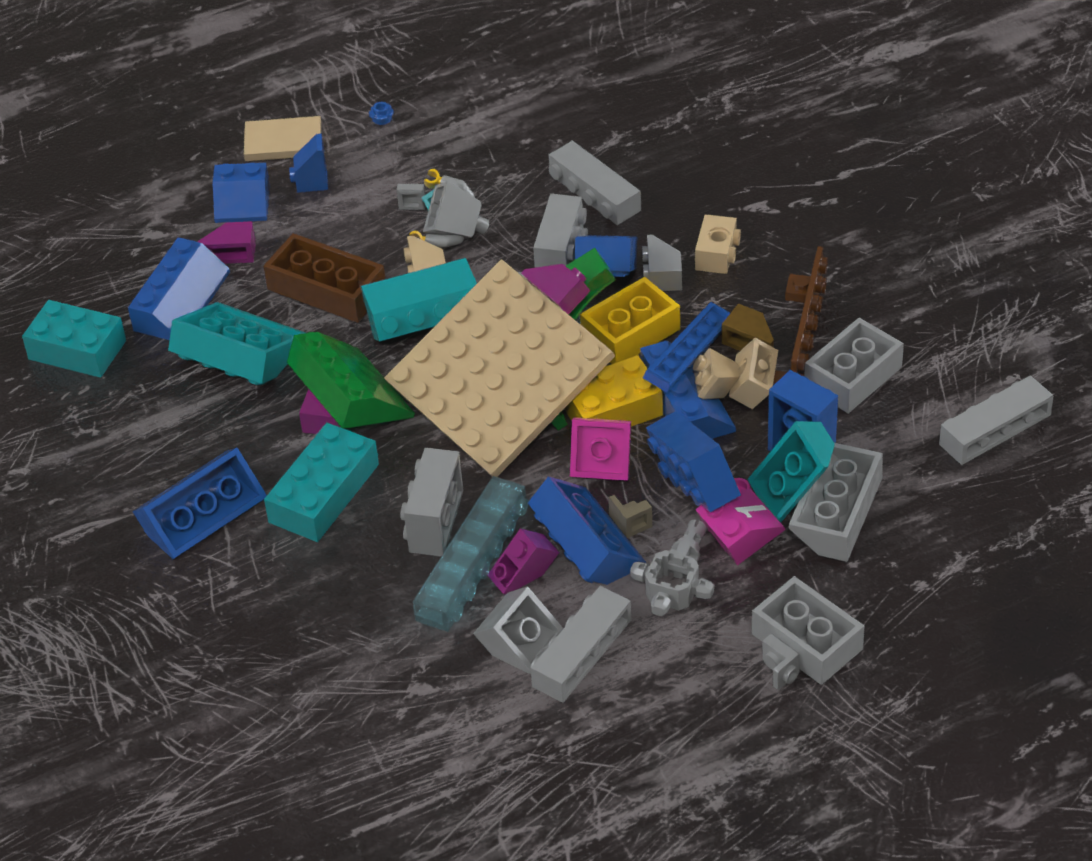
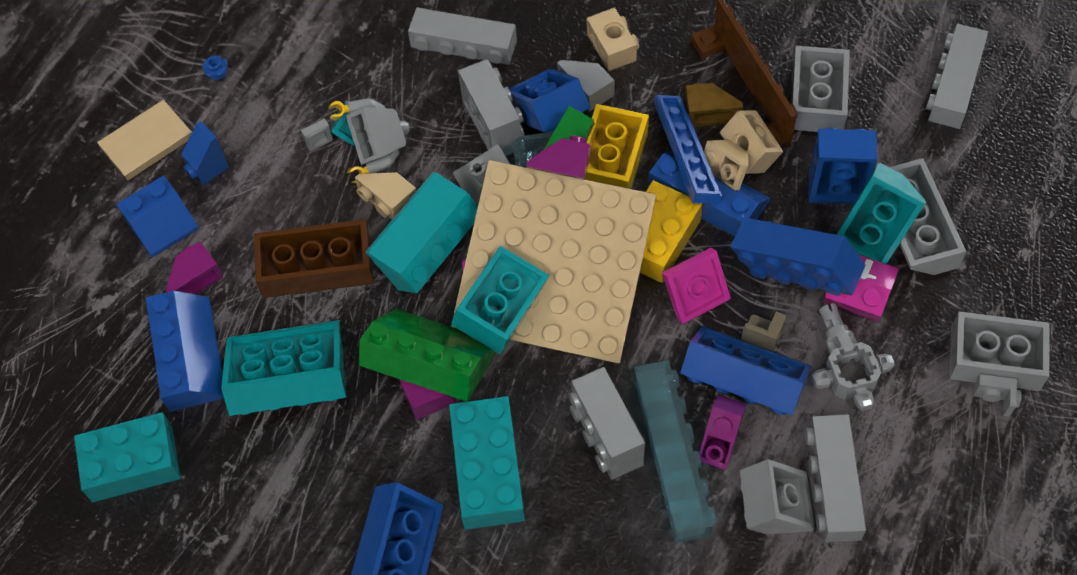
camera: 35 degrees left, 15 degrees up
none -> teal slope [451,245,550,355]

